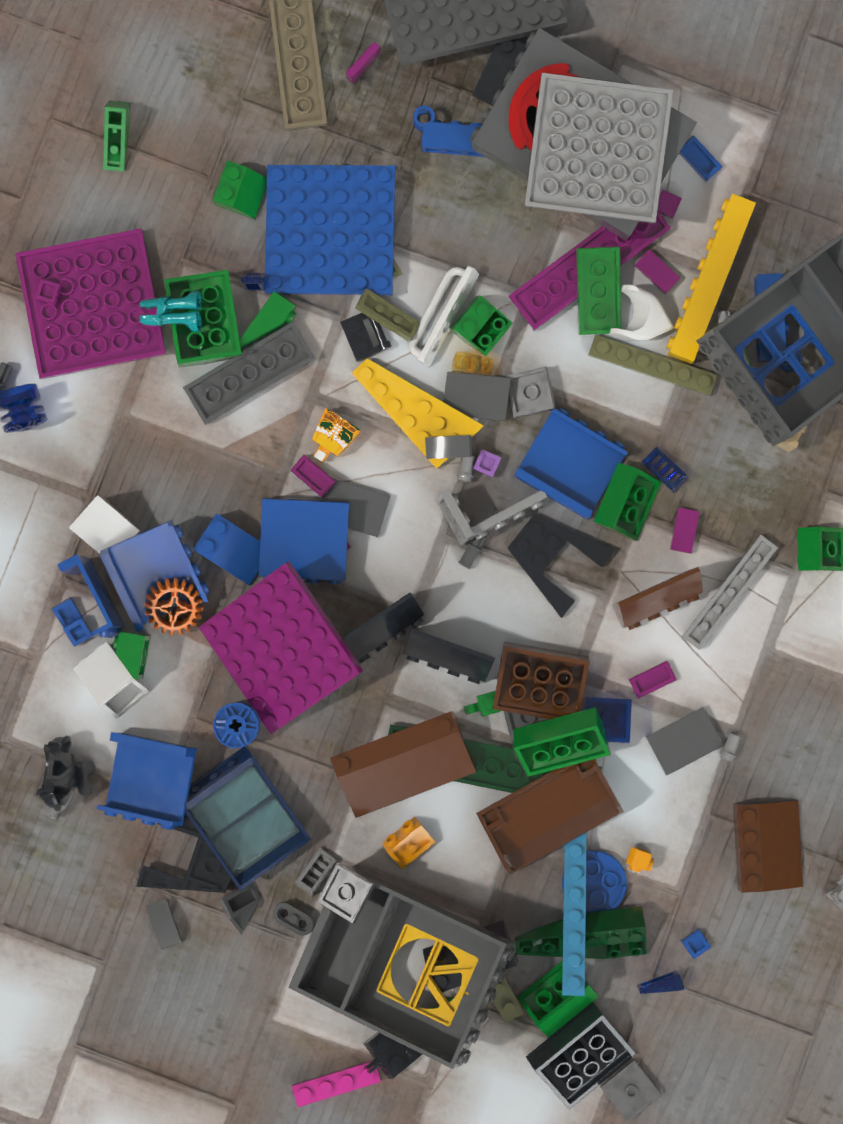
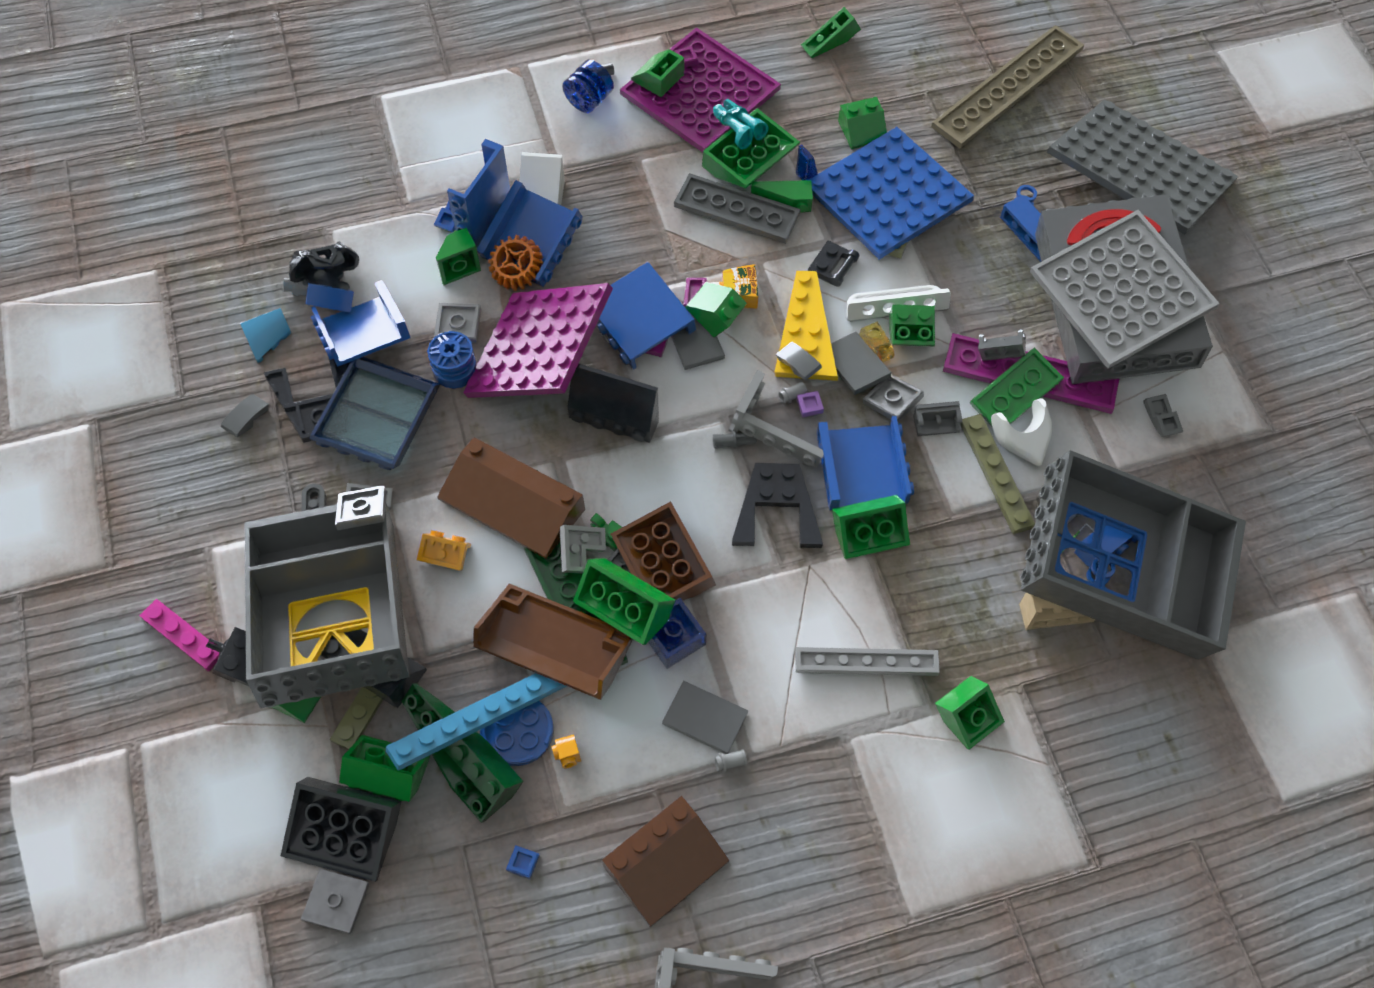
camera: 55 degrees right, 25 degrees down
white slope [73,641,150,719] -> none
blue slope [193,513,260,585] -> none
dark grey slope [220,882,262,935] -> none
magenta tile [346,42,381,84] -> none
olive plate [355,288,420,342] -> none
black slope [404,629,495,684] -> none
reddish brown slope [612,567,703,630] -> none
magenta tile [628,660,677,699] -> none
magenta tile [634,249,680,295] -> none
clear blue slope [637,970,685,994] -> none
clear blue slope [642,447,688,493] -> none
magenta tile [657,190,682,219] -> none
yellow brick [666,193,756,364] -> none
magenta tile [670,507,699,554] -> none
blue tile [679,135,722,182] -> none
none -> dark azure slope [240,308,291,363]
none -> blue slope [305,283,354,312]
none -> light grey tile [434,303,481,343]
none -> light grey plate [560,525,606,573]
none -> green slope [631,49,684,97]
none -> green slope [685,282,747,337]
none -> dark grey hinge [913,401,962,436]
none -> dark grey hinge [978,329,1026,361]
none -> dark grey slope [1143,394,1183,437]

